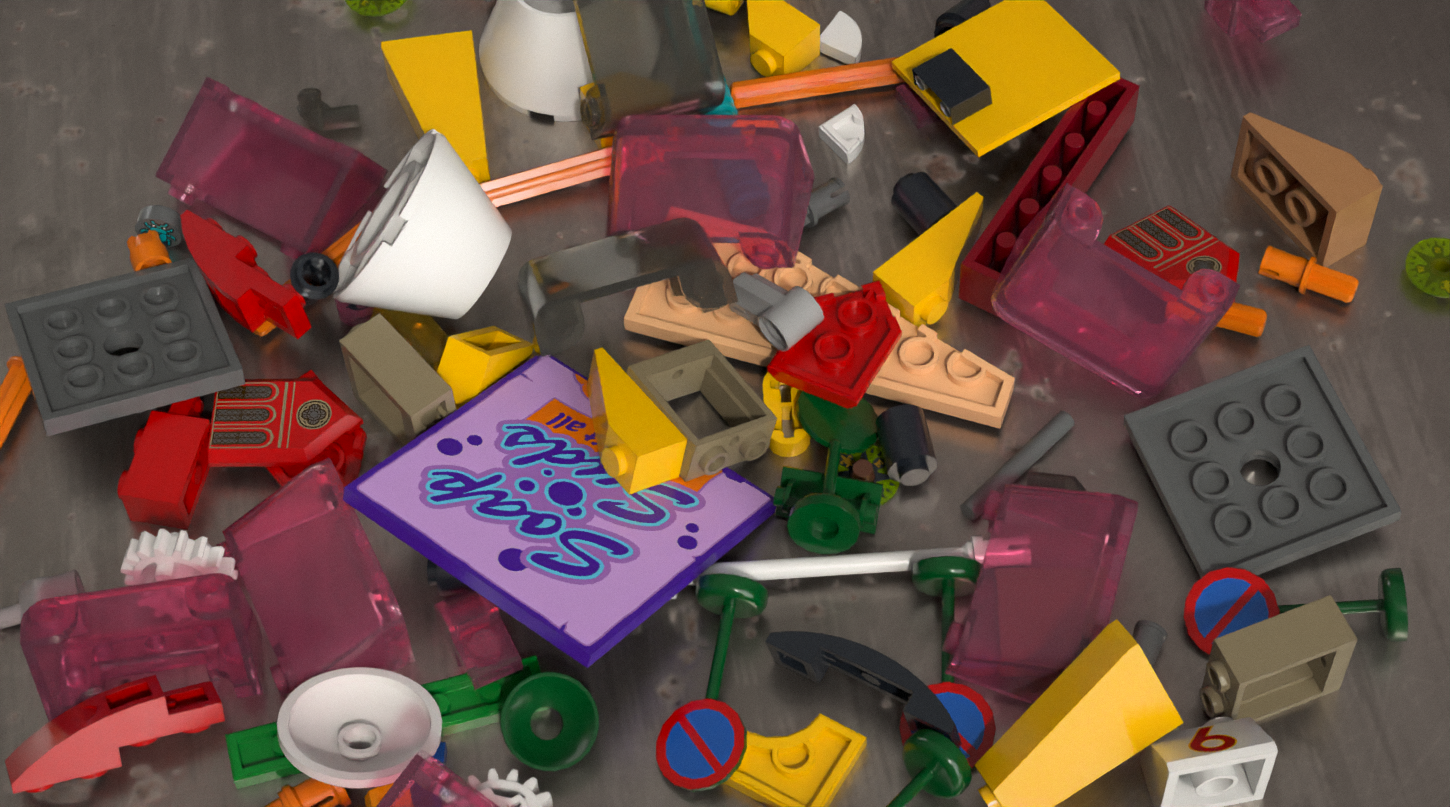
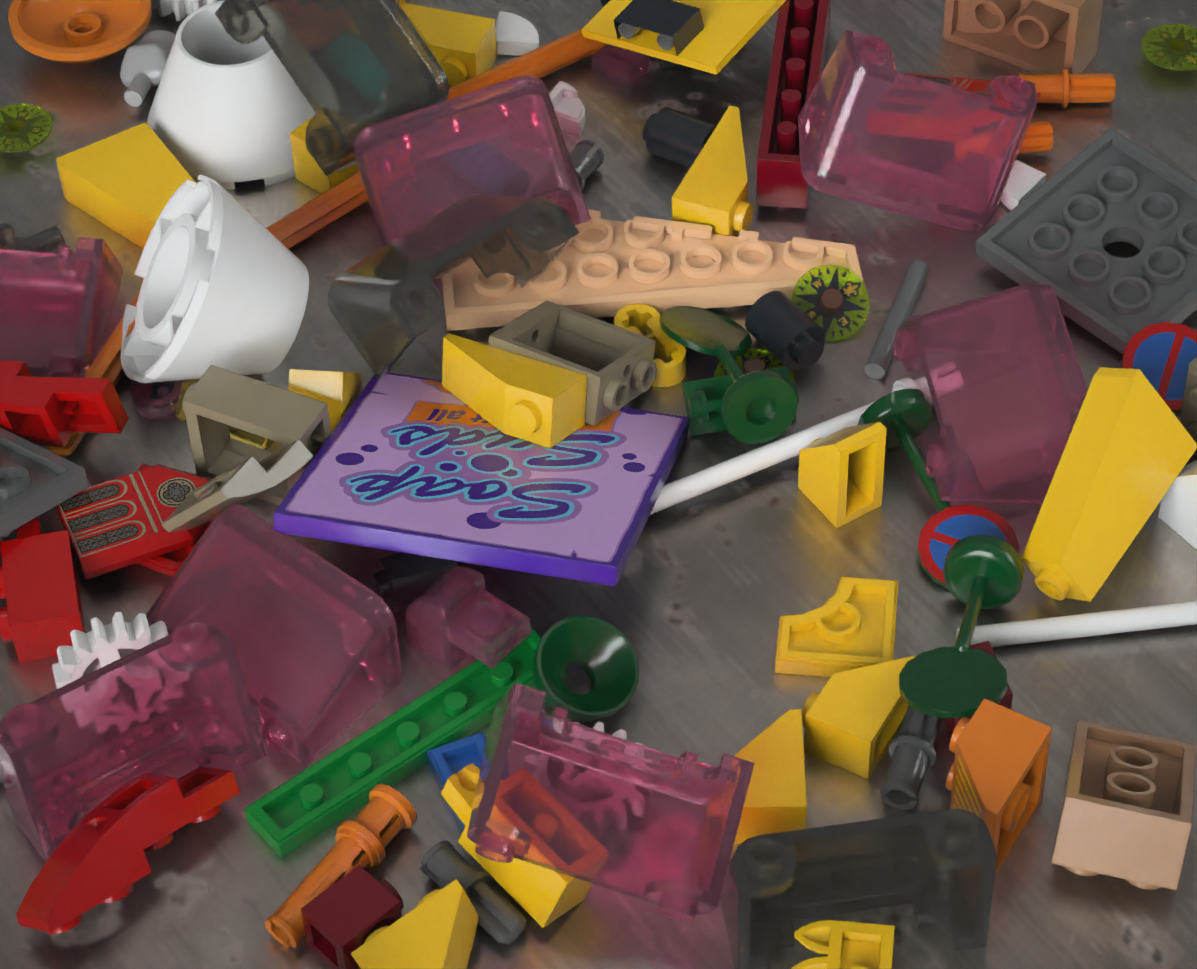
camera: 25 degrees left, 10 degrees down
white dish [277,667,442,789] -> none
black cone [290,252,339,305] -> none
piece [656,573,769,792] -> none
light grey piece [726,272,824,352] -> none
black slope [765,631,962,748] -> none
red tile [767,280,902,409] -> none
none -> dark tan slope [161,439,313,533]
none -> piece [791,265,870,341]
none -> yellow slope [798,422,887,529]
none -> white tile [995,154,1046,211]

